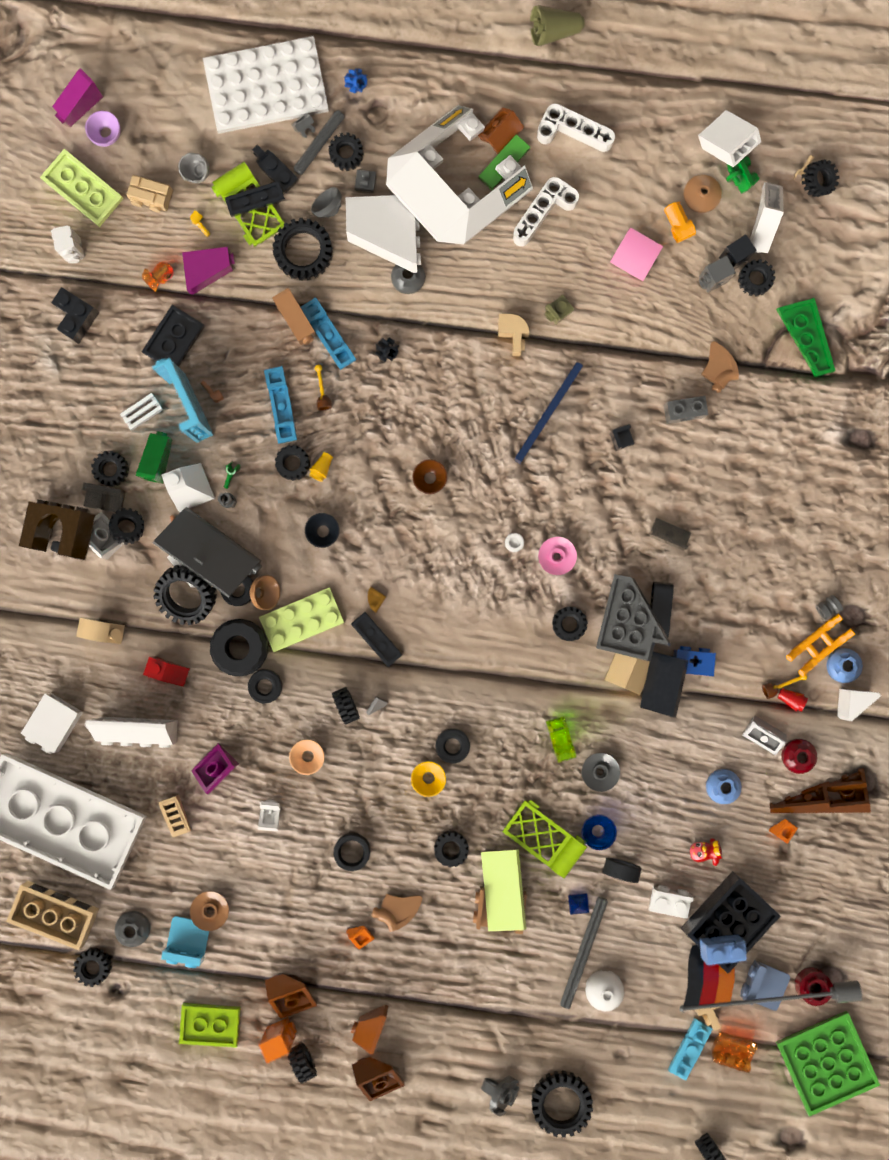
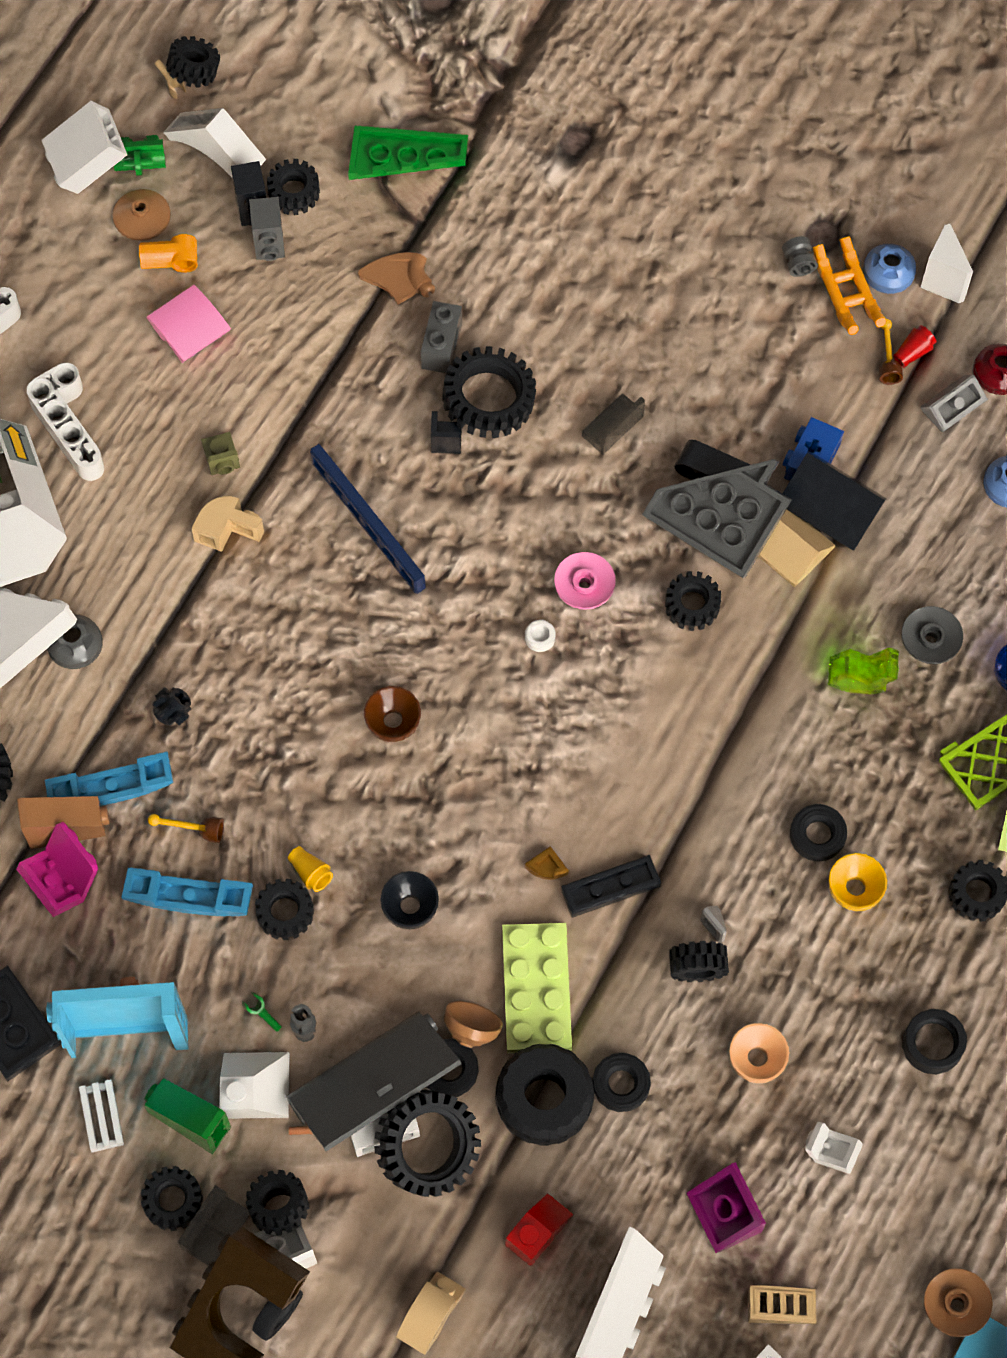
camera: 75 degrees left, 20 degrees down
none -> dark pink bracket [16,822,98,917]
none -> black tyre [442,346,536,438]

